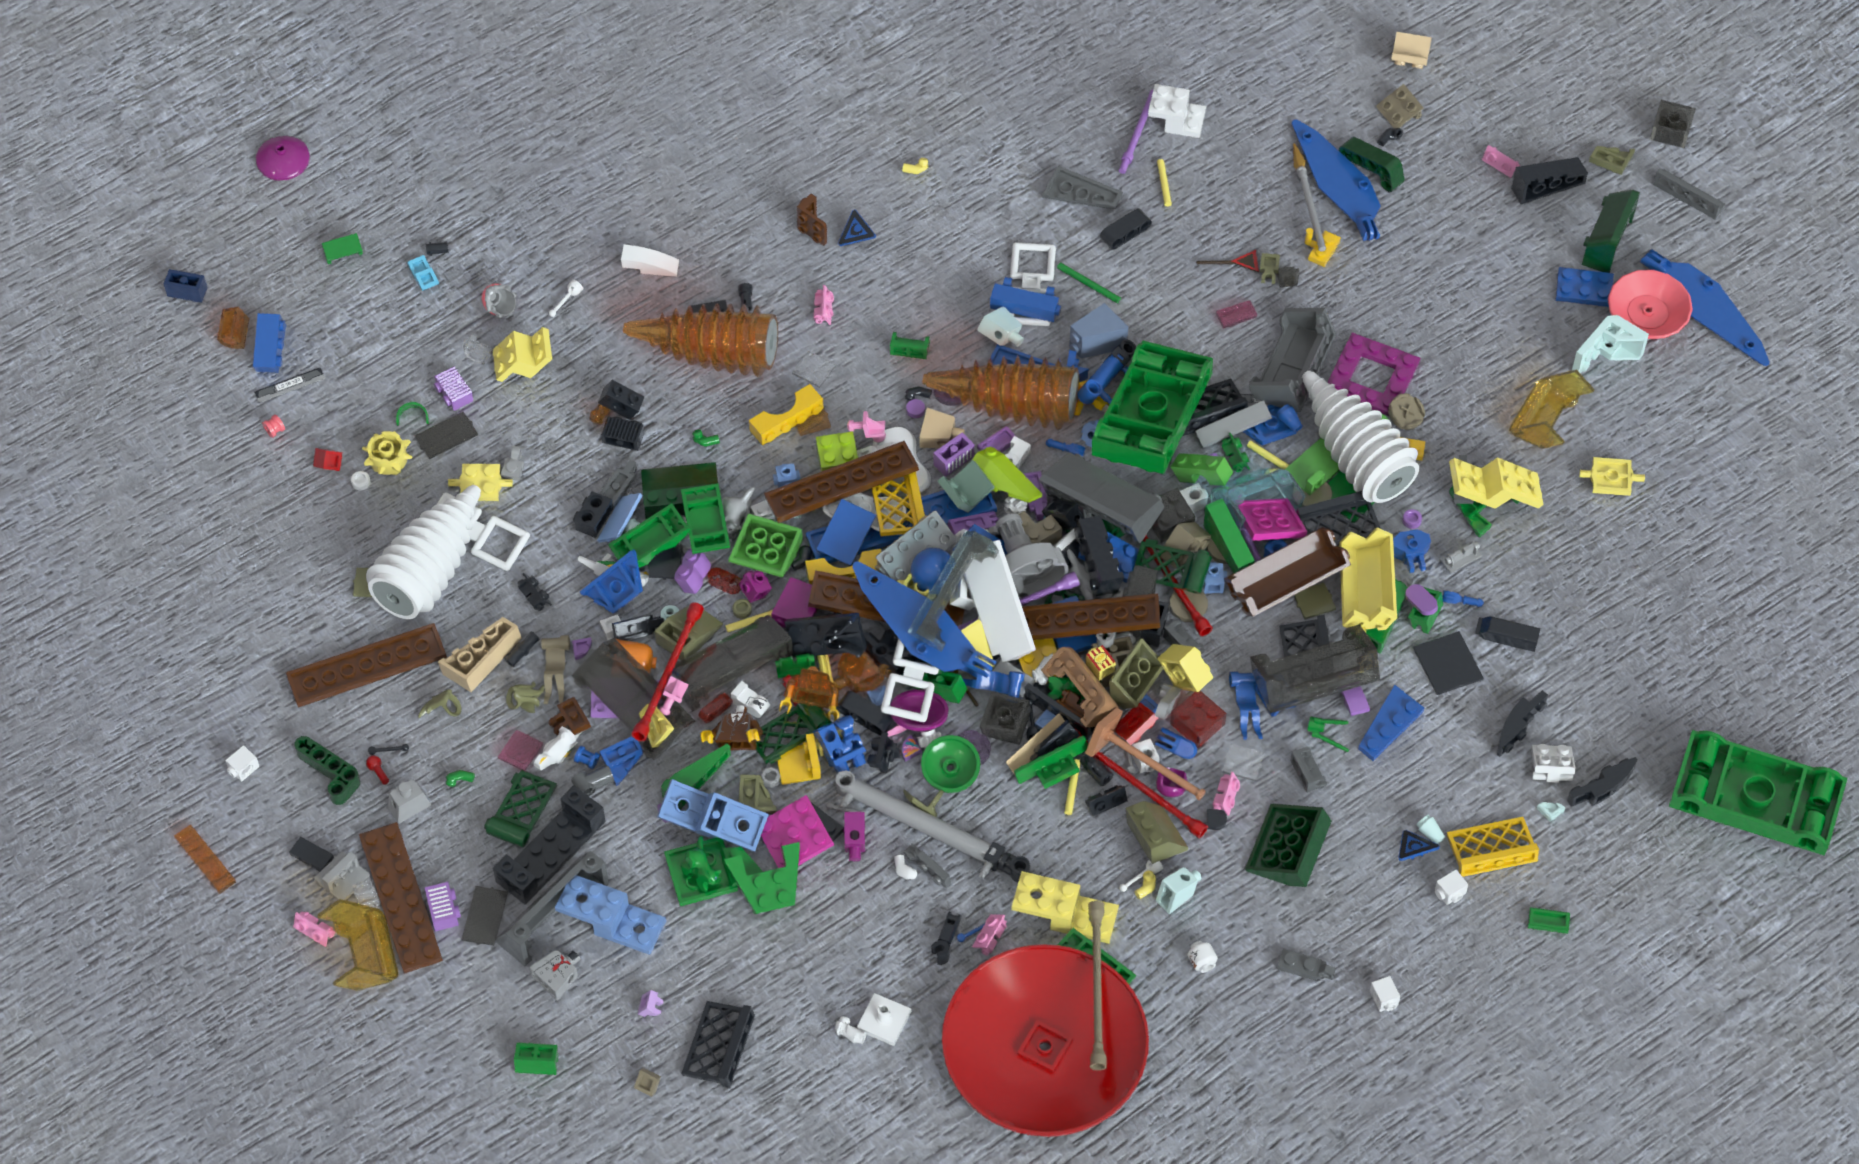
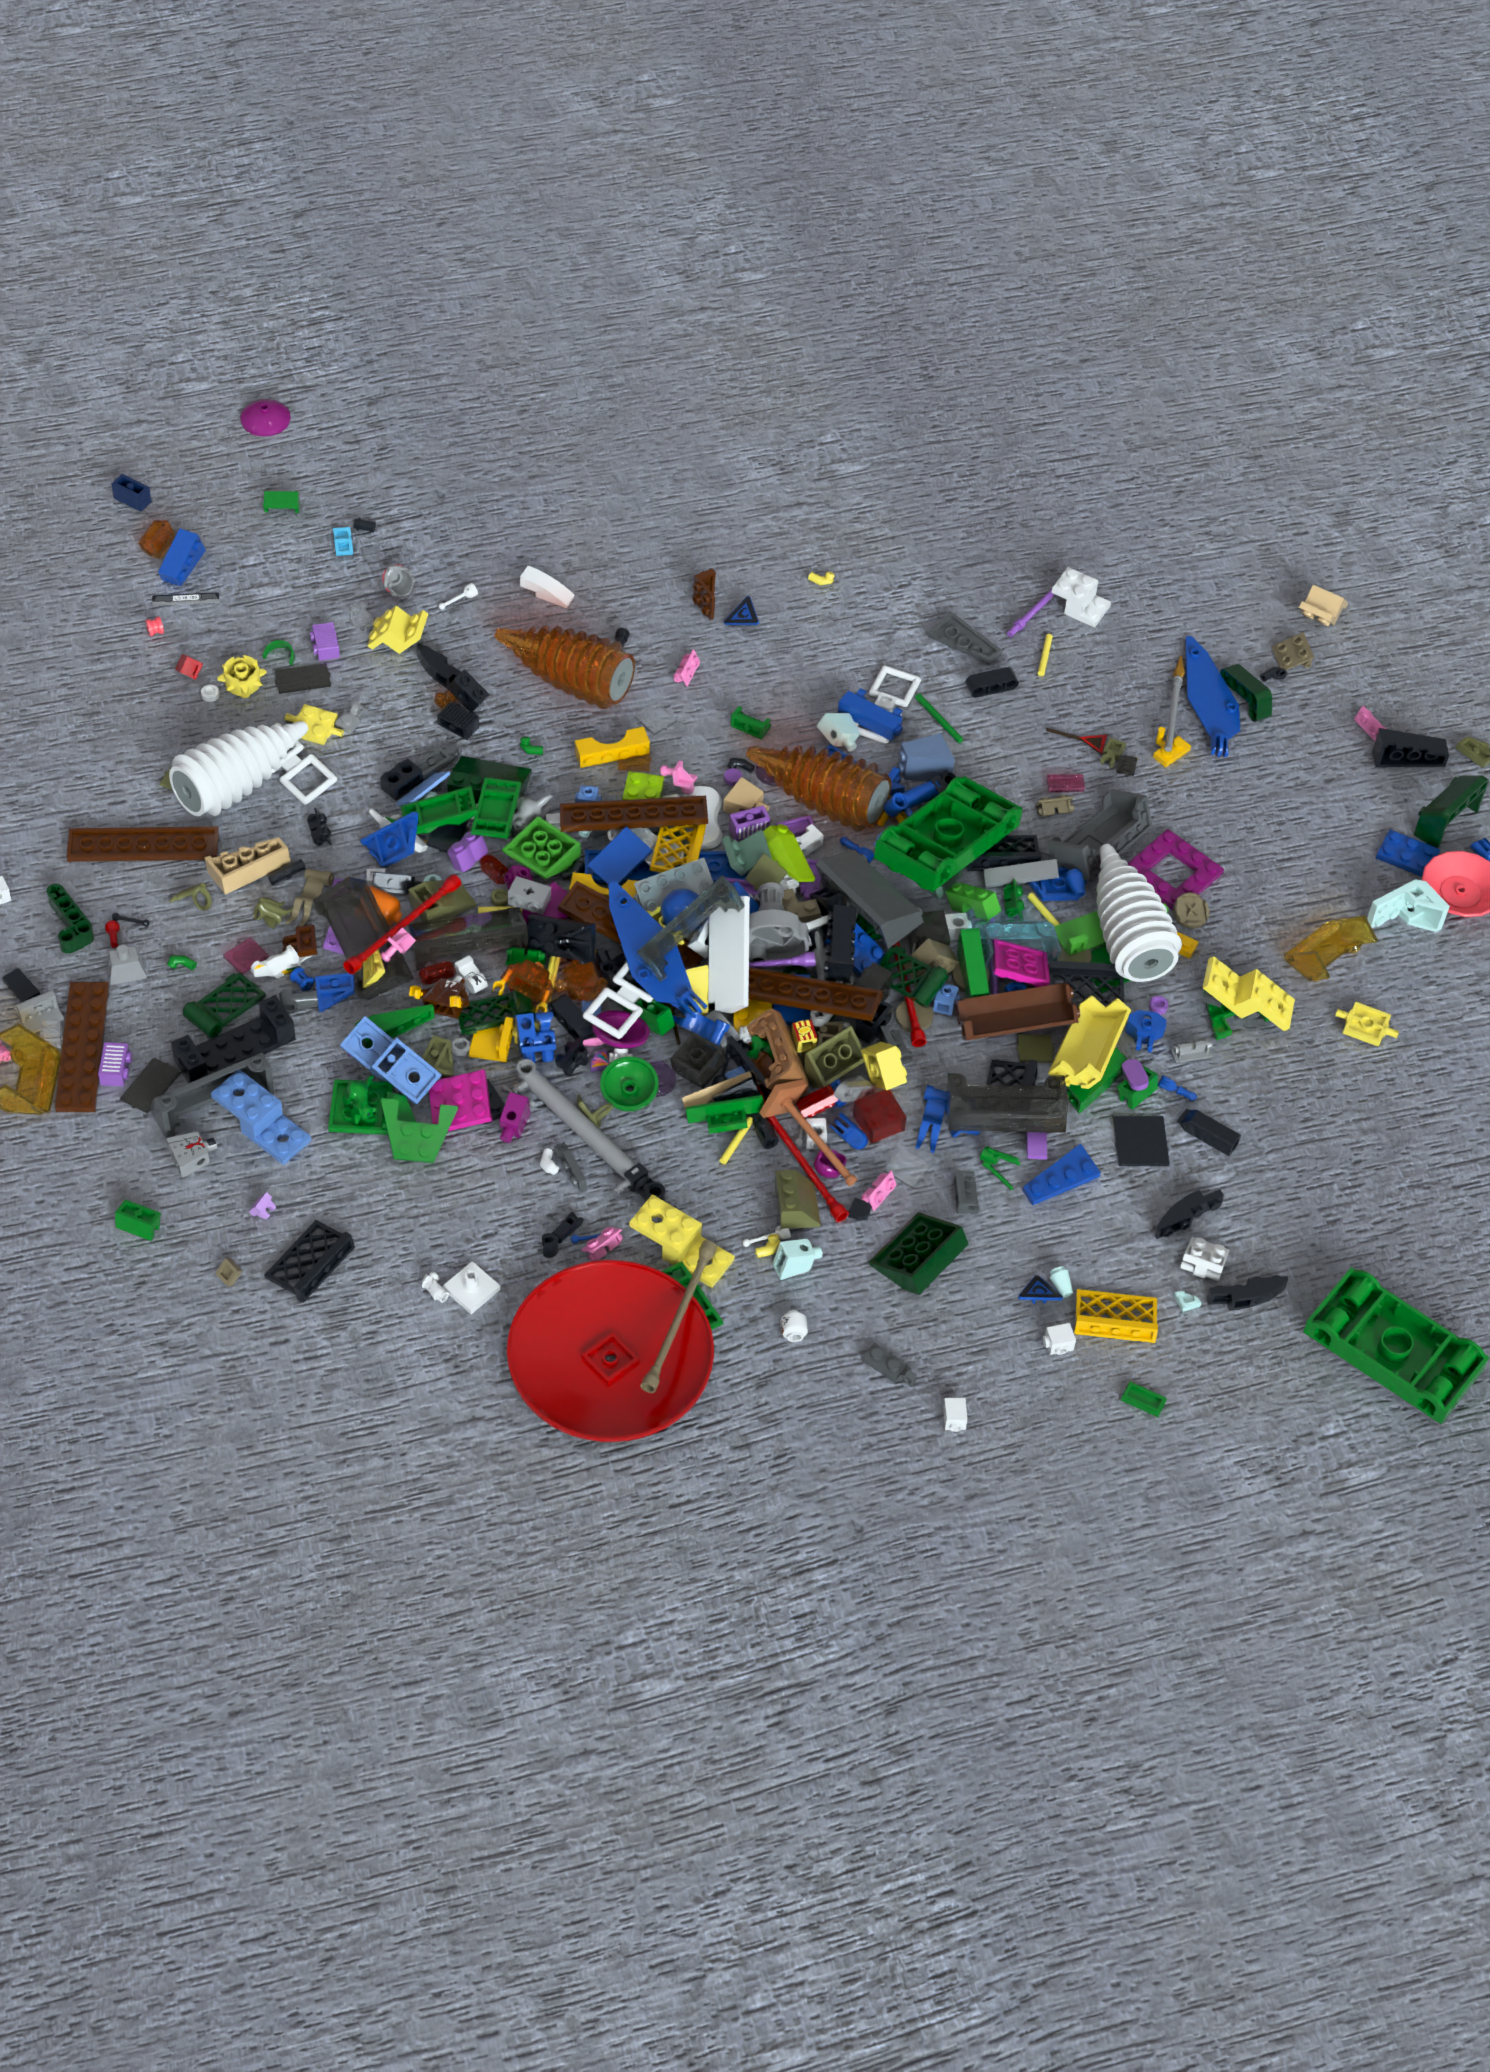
camera: 15 degrees right, 5 degrees down
black hinge [1085,785,1128,817] -> none
none -> black slope [417,643,461,688]
none -> light grey brick [508,876,551,915]
none -> olive piece [745,853,788,890]
none -> dark tan hinge [1035,795,1074,817]

